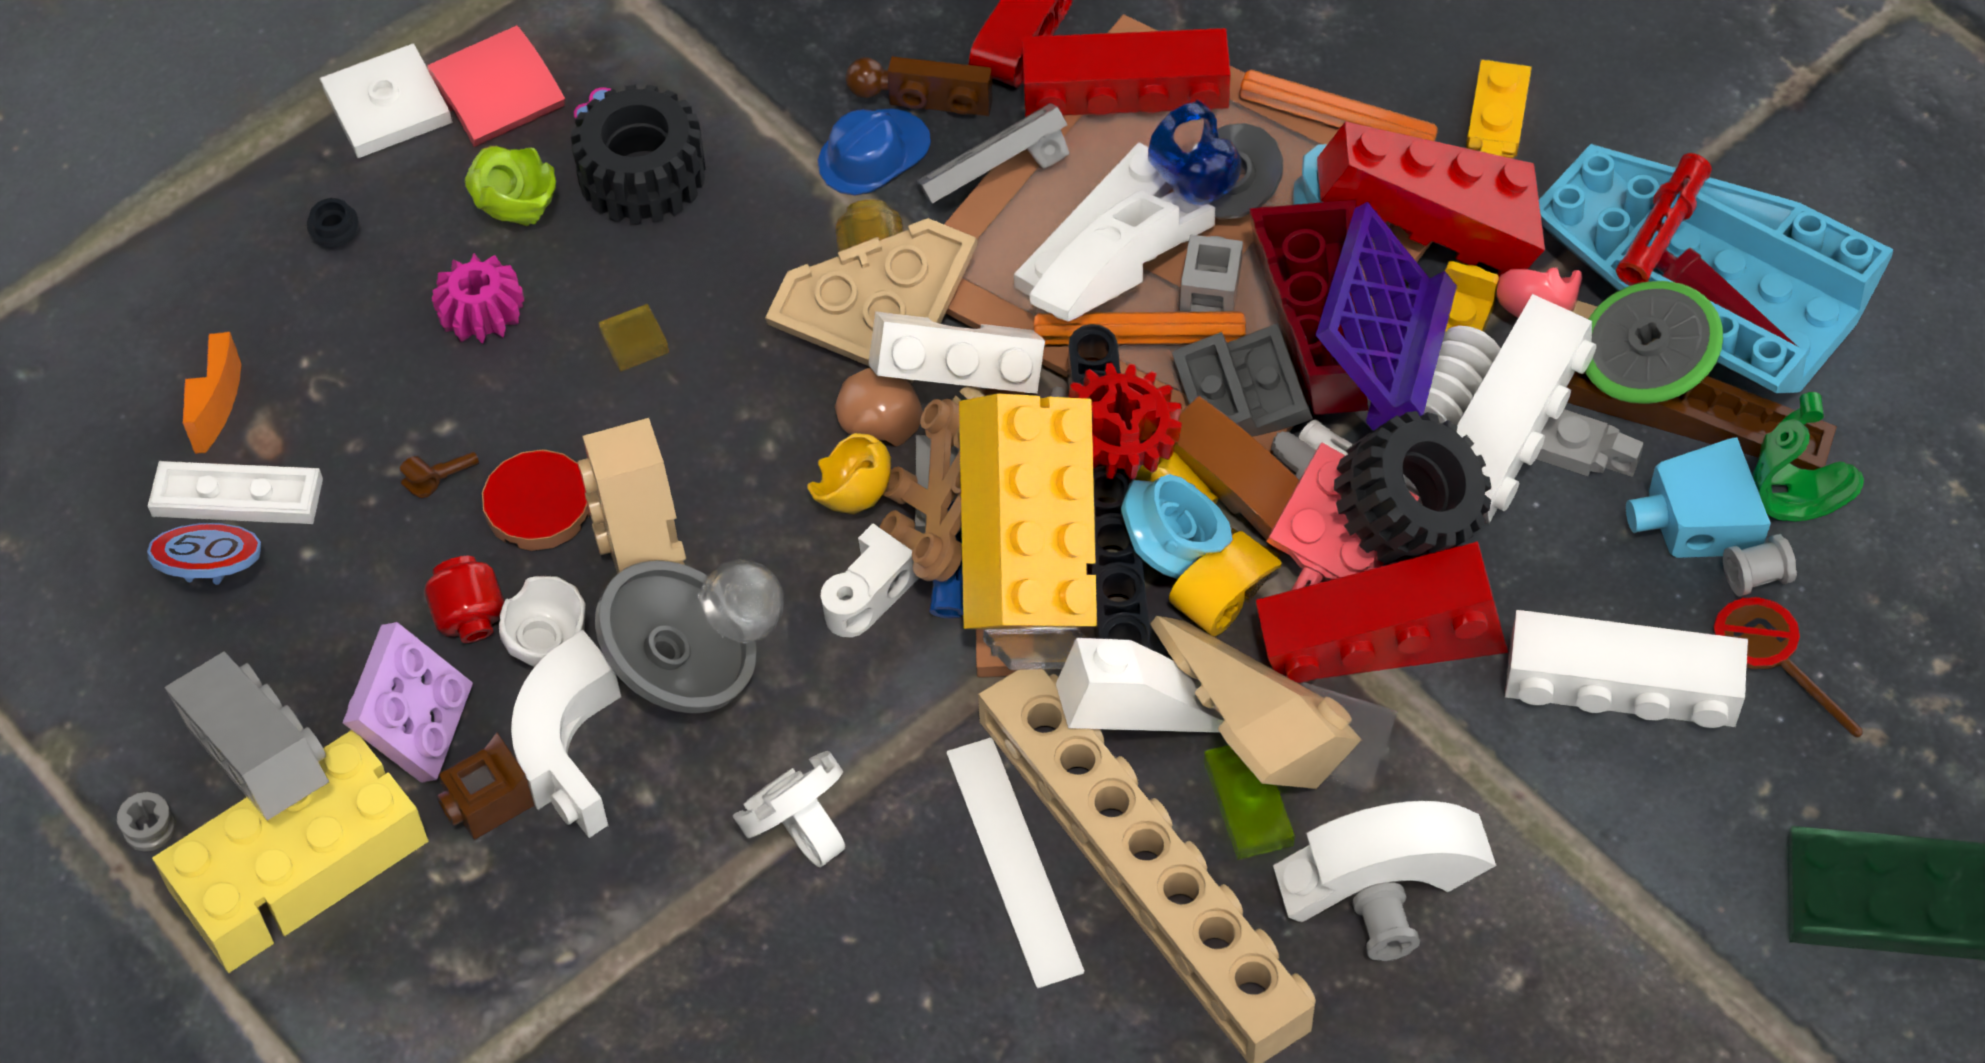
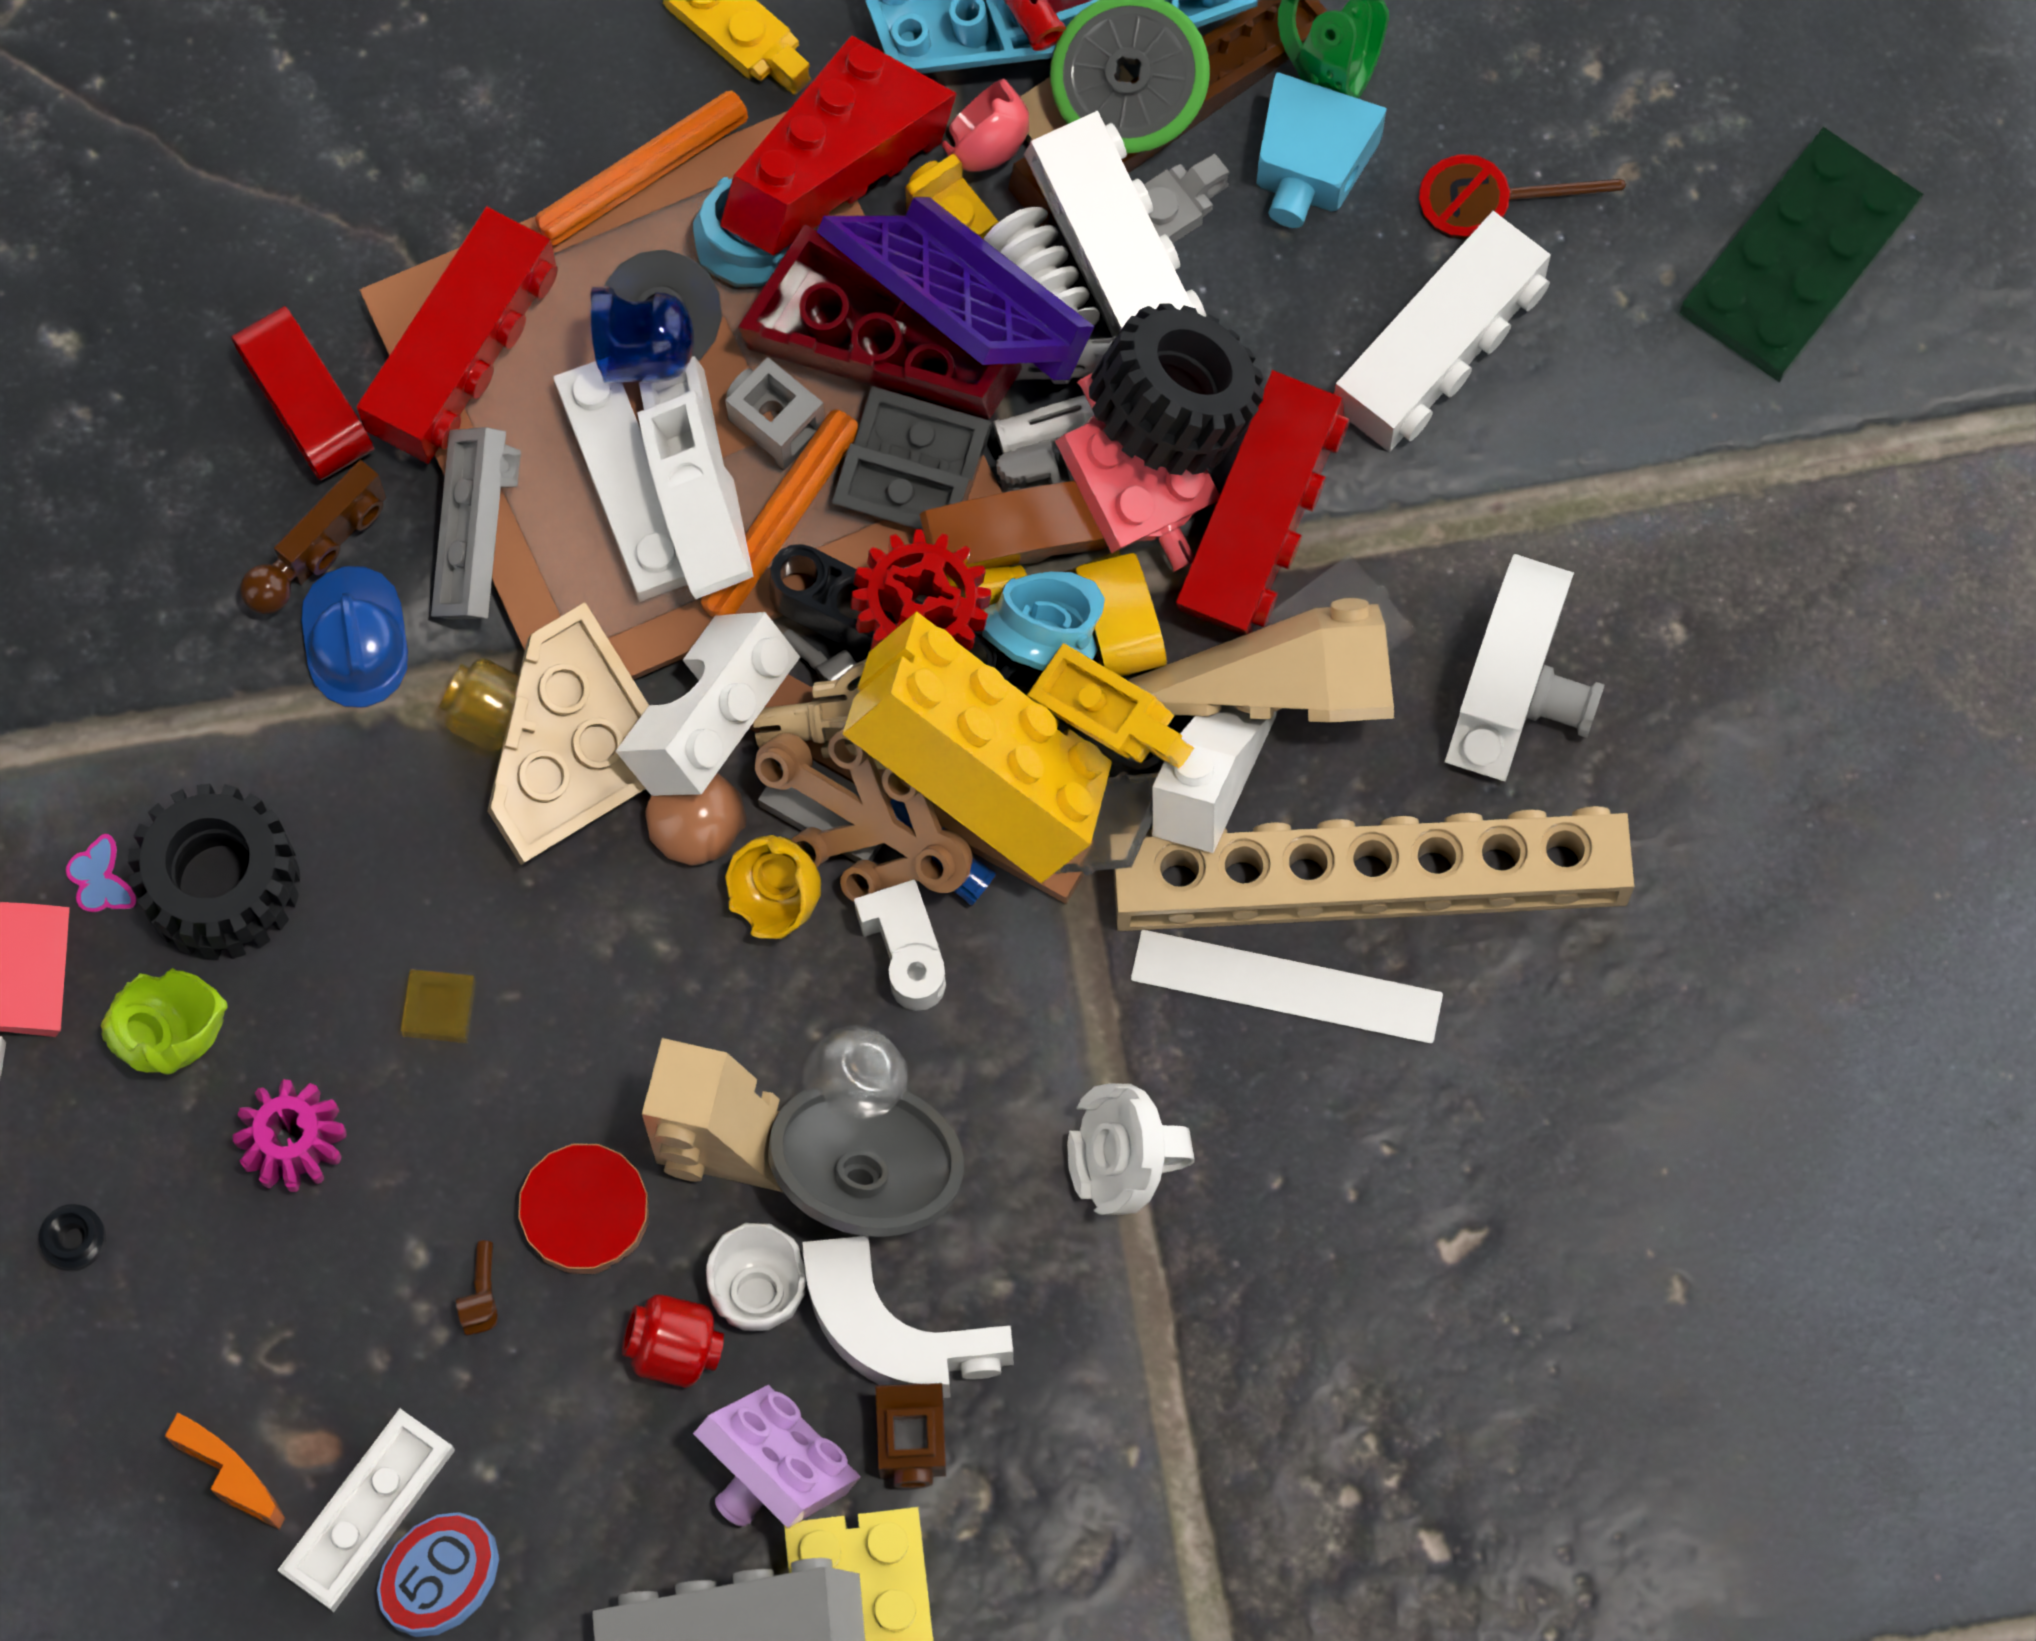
camera: 60 degrees left, 15 degrees up
clear neon green plate [1204,745,1295,860] -> none
light grey bush [1723,534,1797,597] -> none
none -> yellow hinge [1026,643,1194,768]

